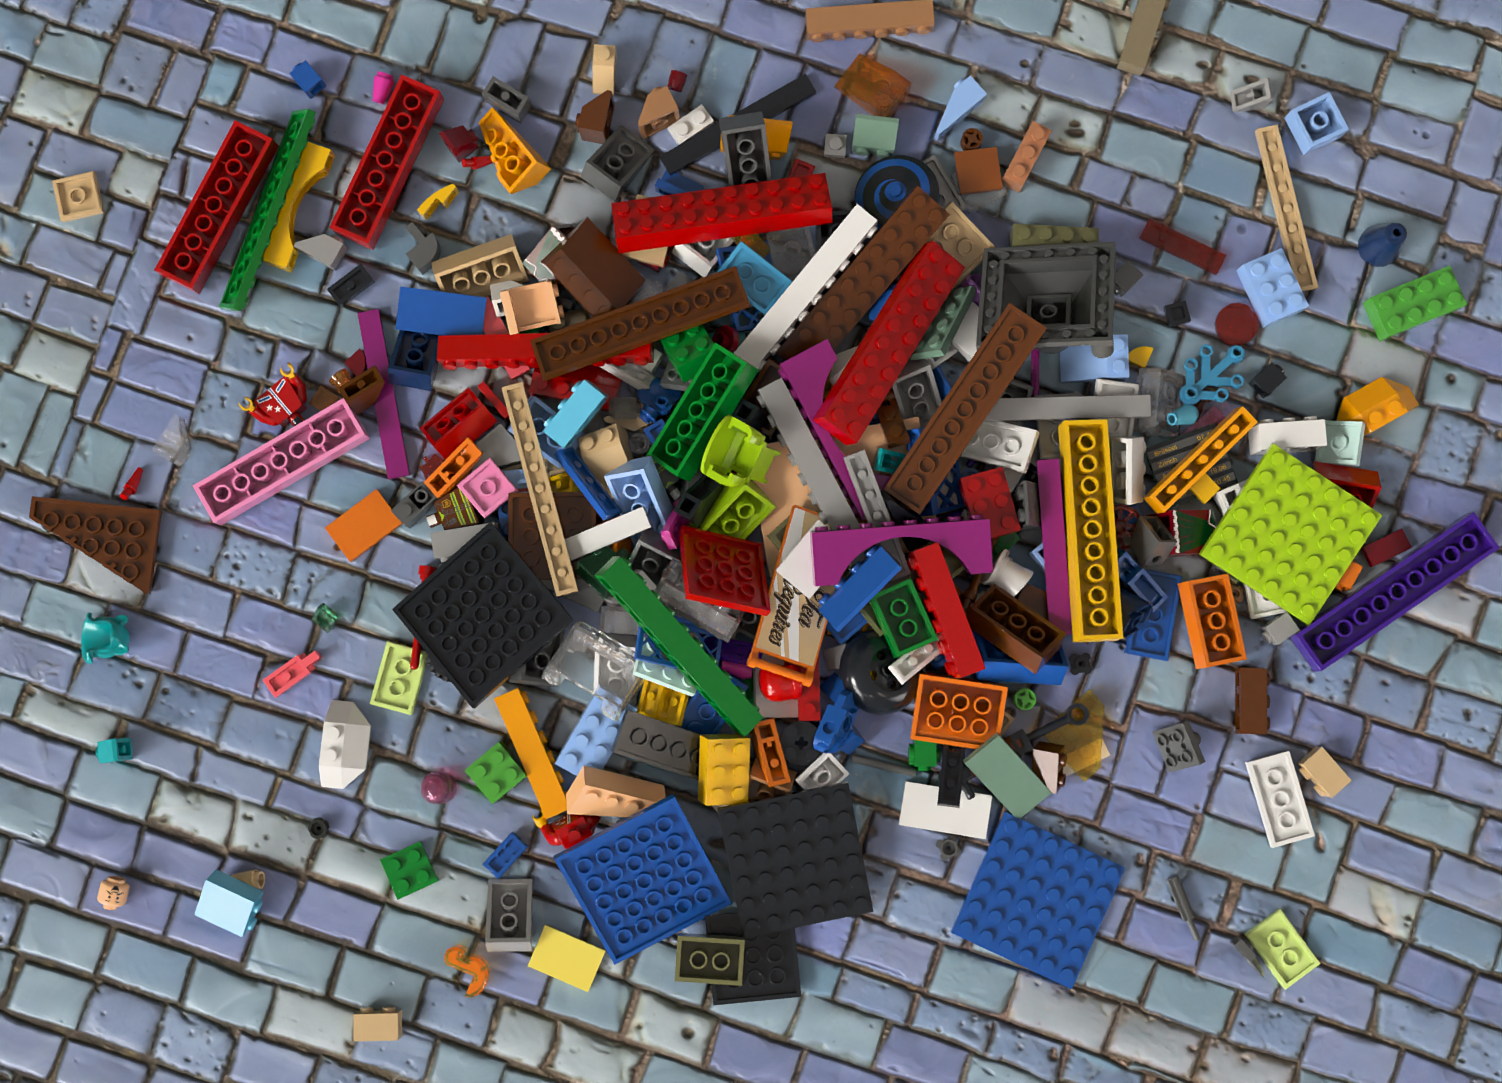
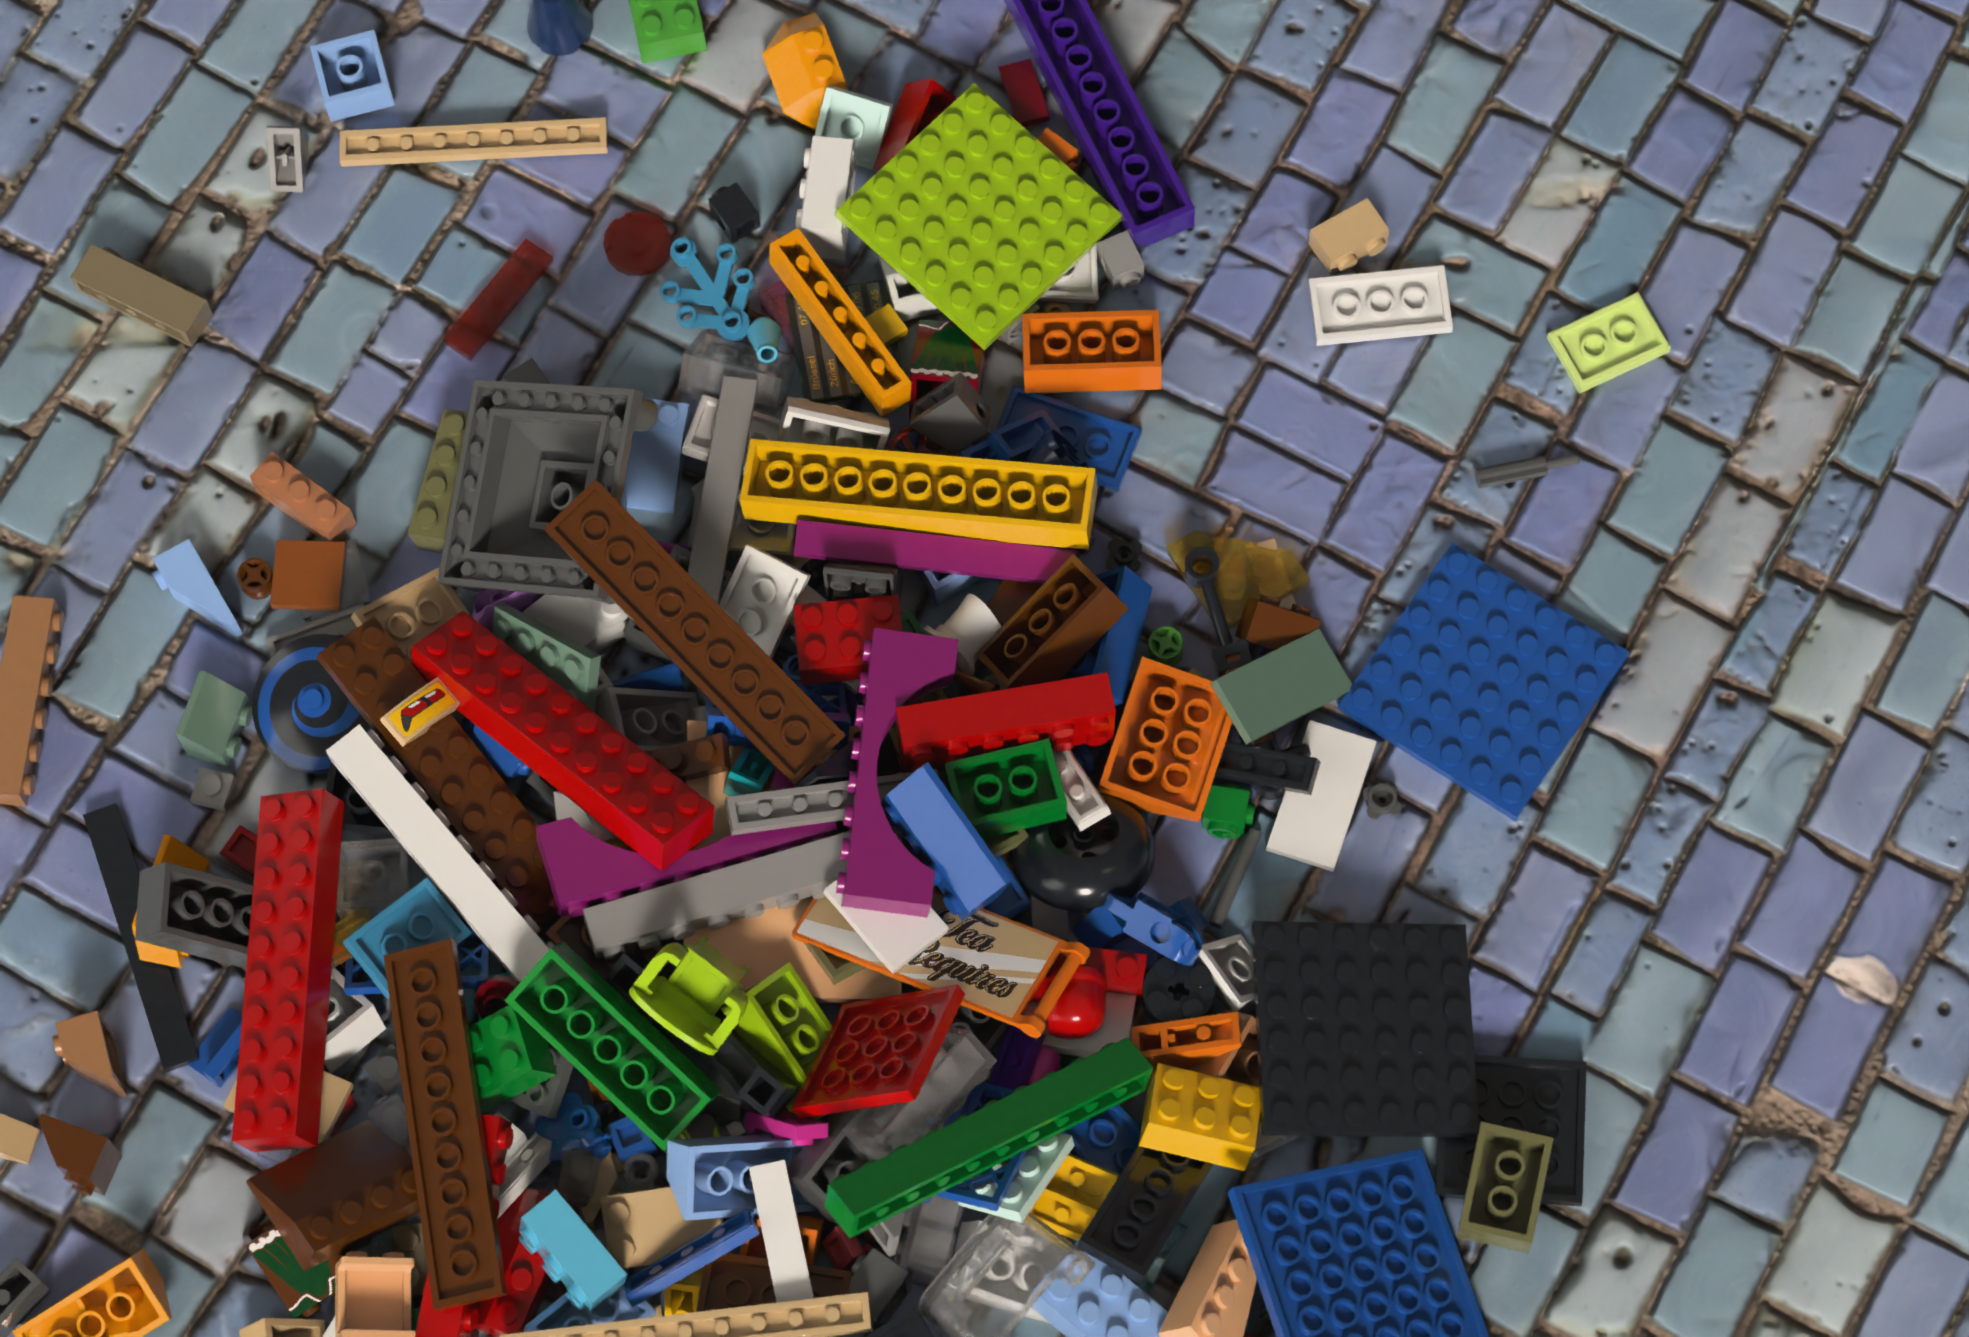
camera: 80 degrees left, 15 degrees down
clear green torso [575,546,630,600] -> none
dark grey slope [581,125,655,202] -> none
white plate [667,104,714,145] -> none
dark red hose [668,70,687,93] -> none
clear orange slope [834,53,912,118] -> none
yellow tile [1129,346,1154,369] -> none
dark grey plate [1152,721,1206,773] -> none
black plate [1163,301,1191,328] -> none
dark grey plate [1230,937,1264,977] -> none
reddish brown brick [1235,668,1270,734] -> none
light blue brick [1236,248,1309,328] -> none
none -> slope [380,677,461,747]

